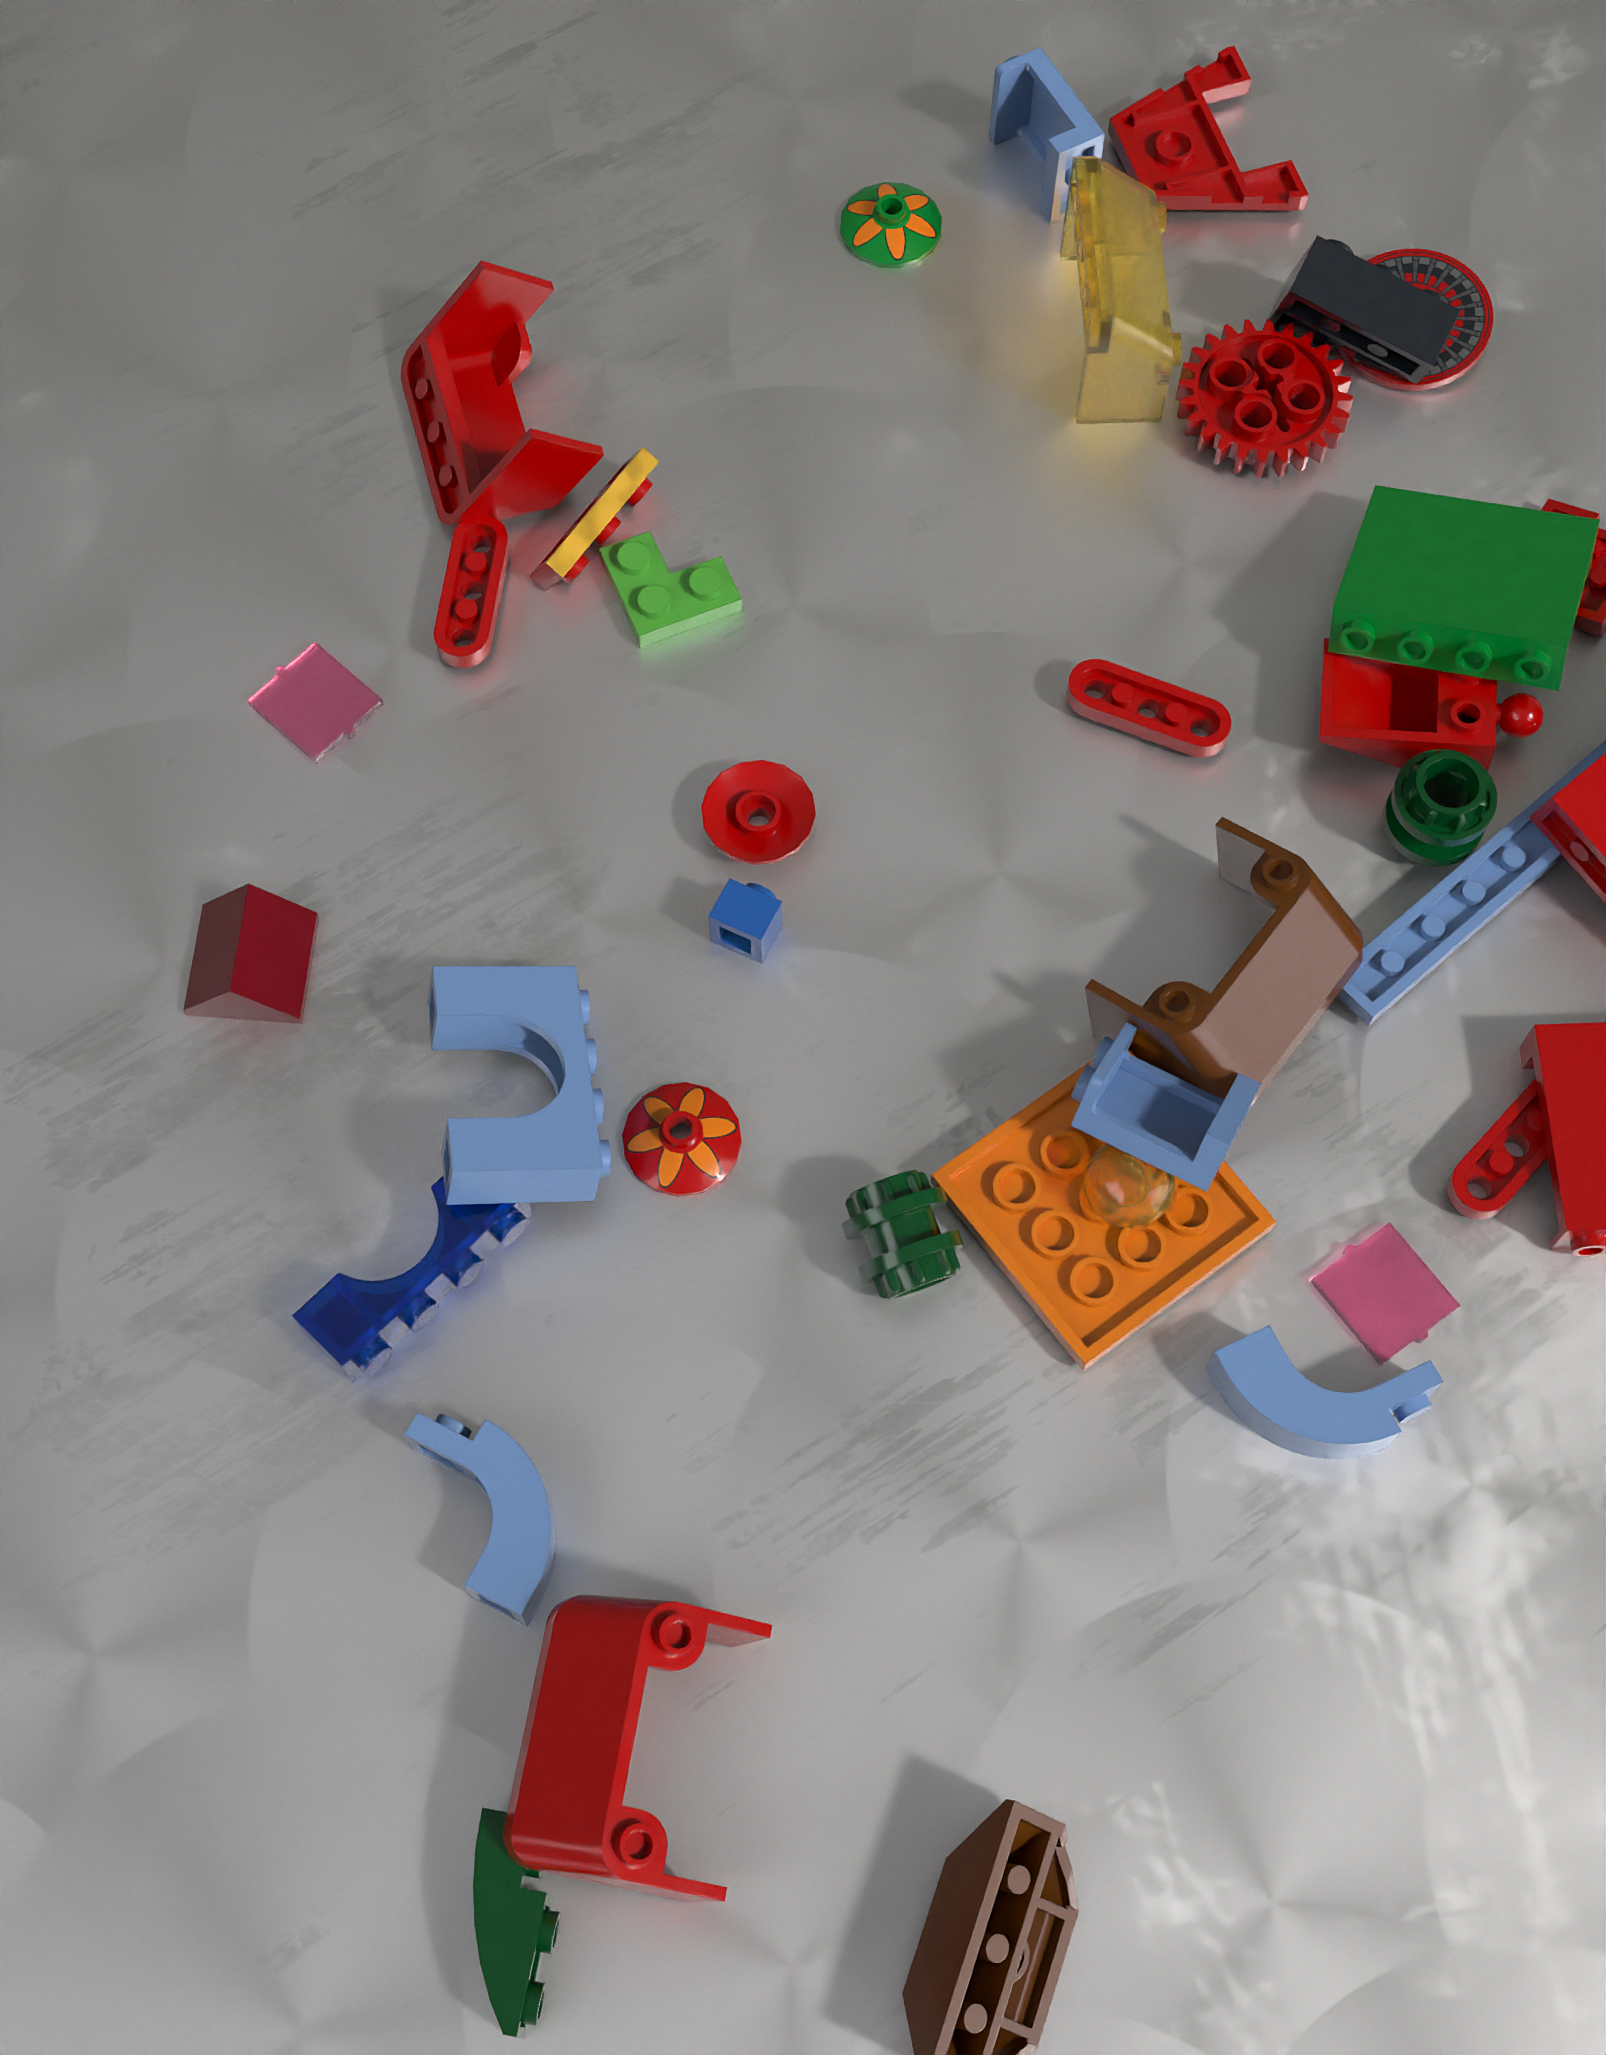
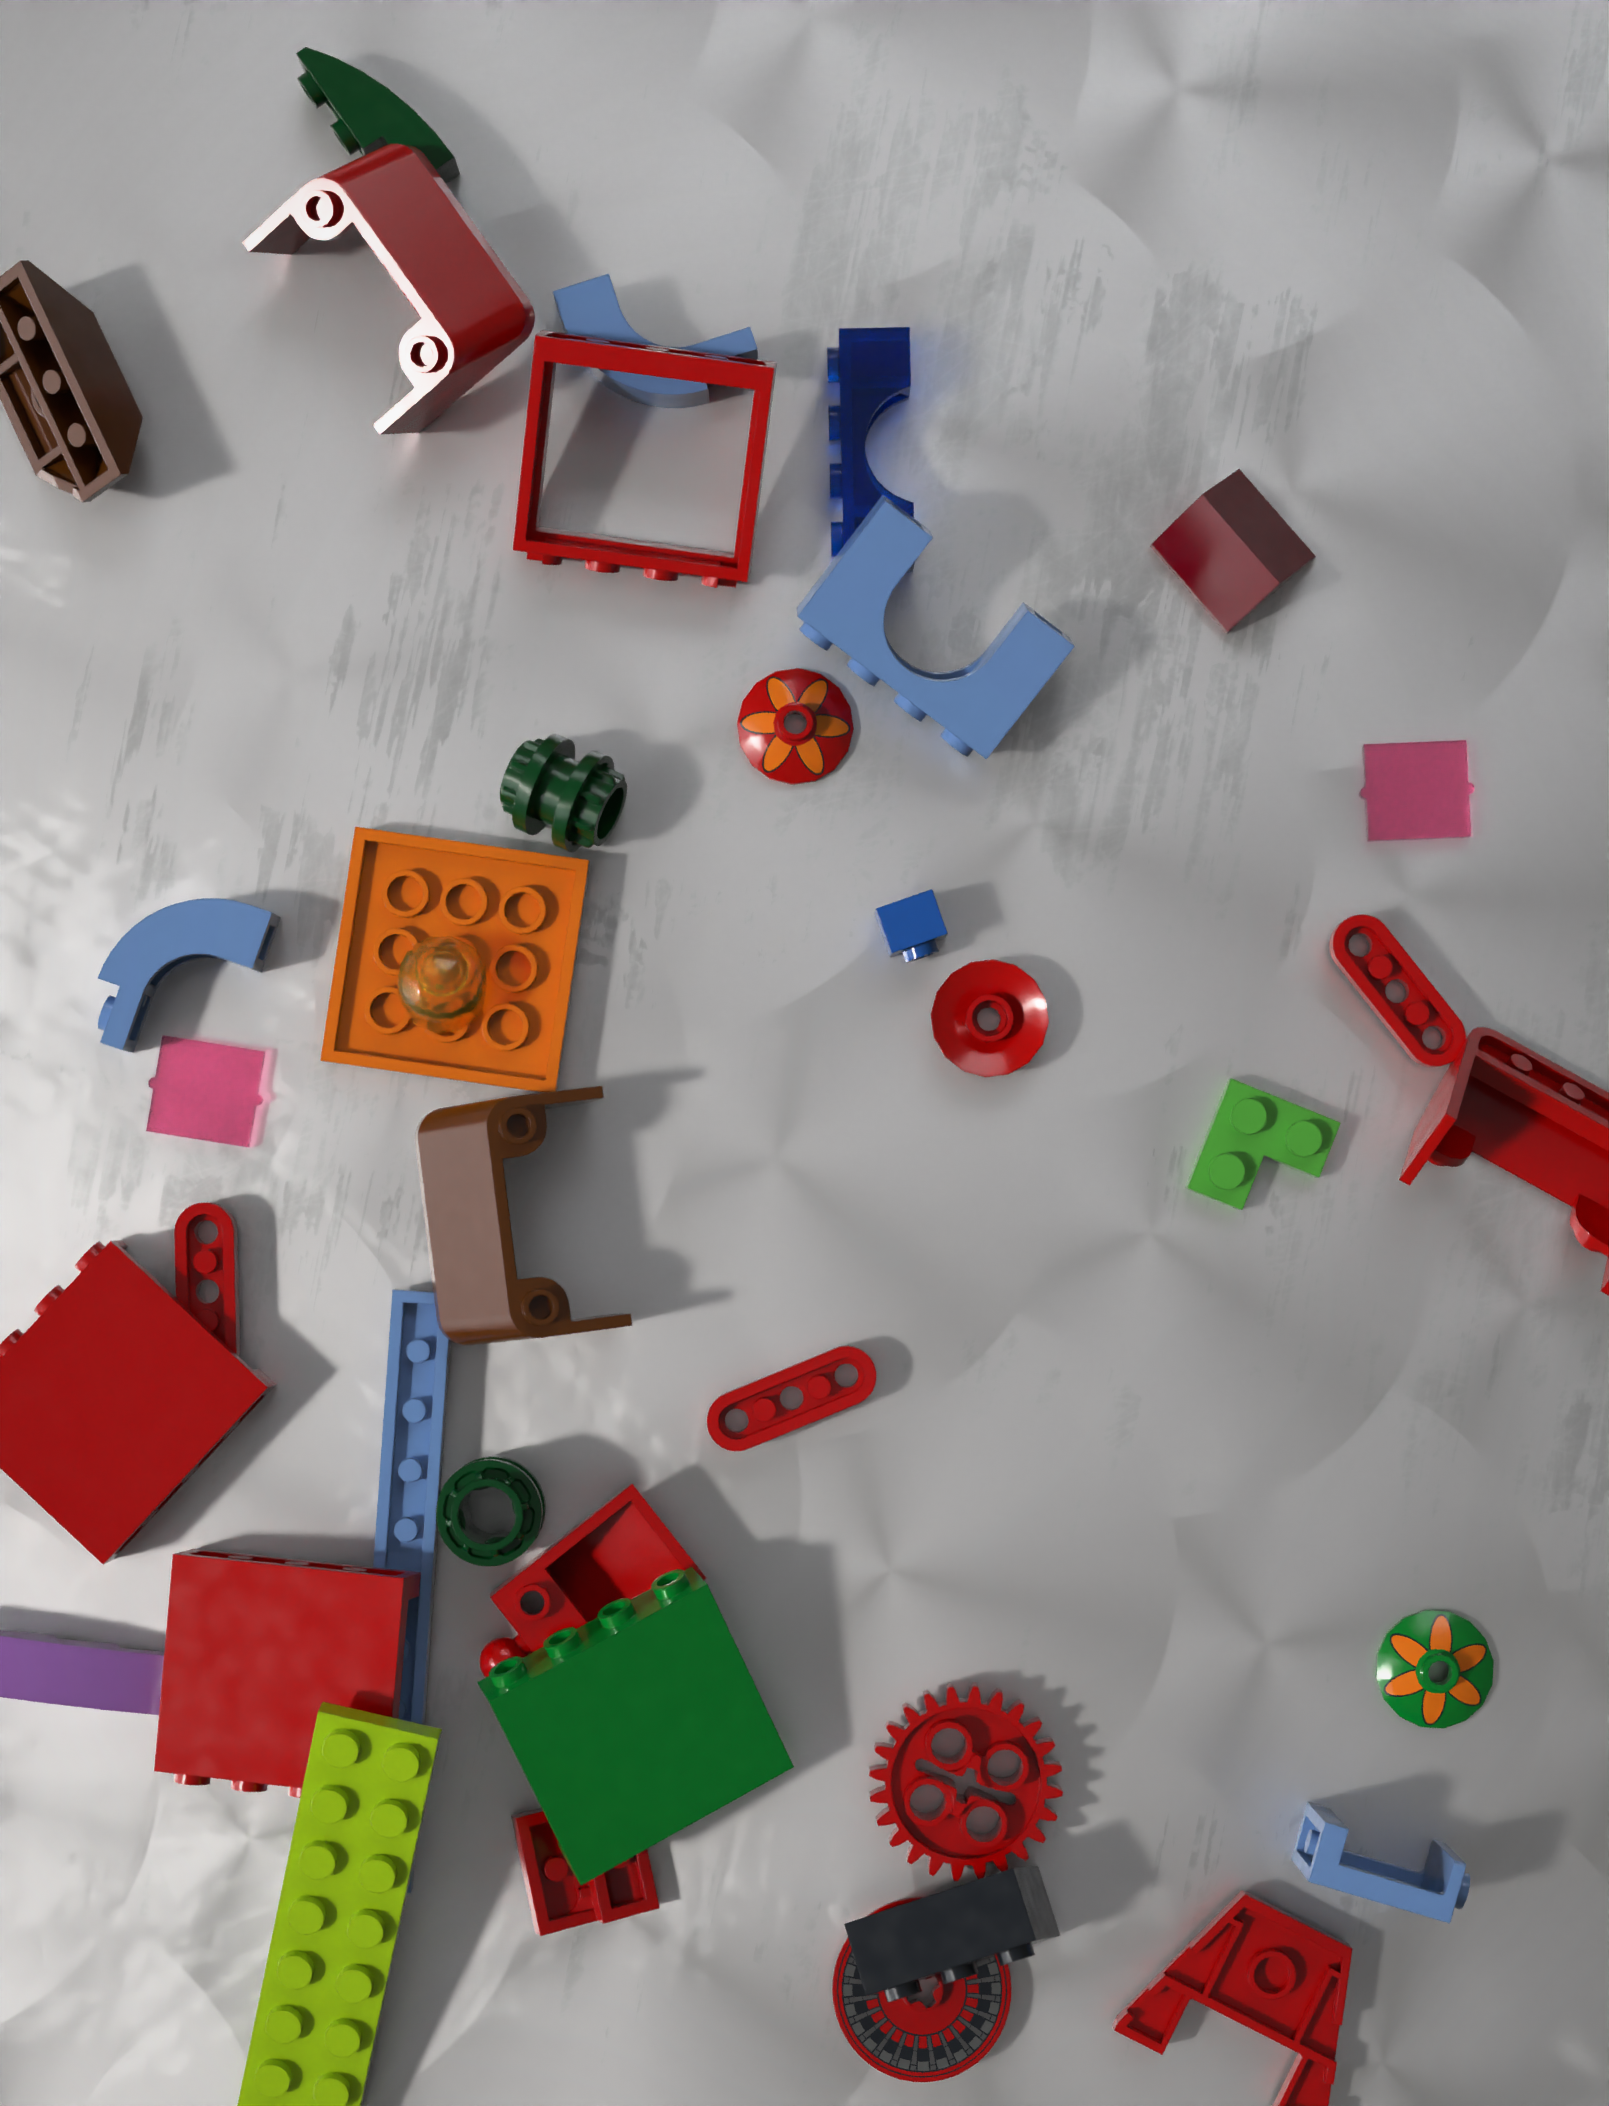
camera: 130 degrees right, 20 degrees up
pearl gold plate [529,447,659,591] -> none
clear yellow windscreen [1060,156,1182,424] -> none
medium blue panel [1071,1022,1261,1192] -> none
none -> red window [513,330,777,588]

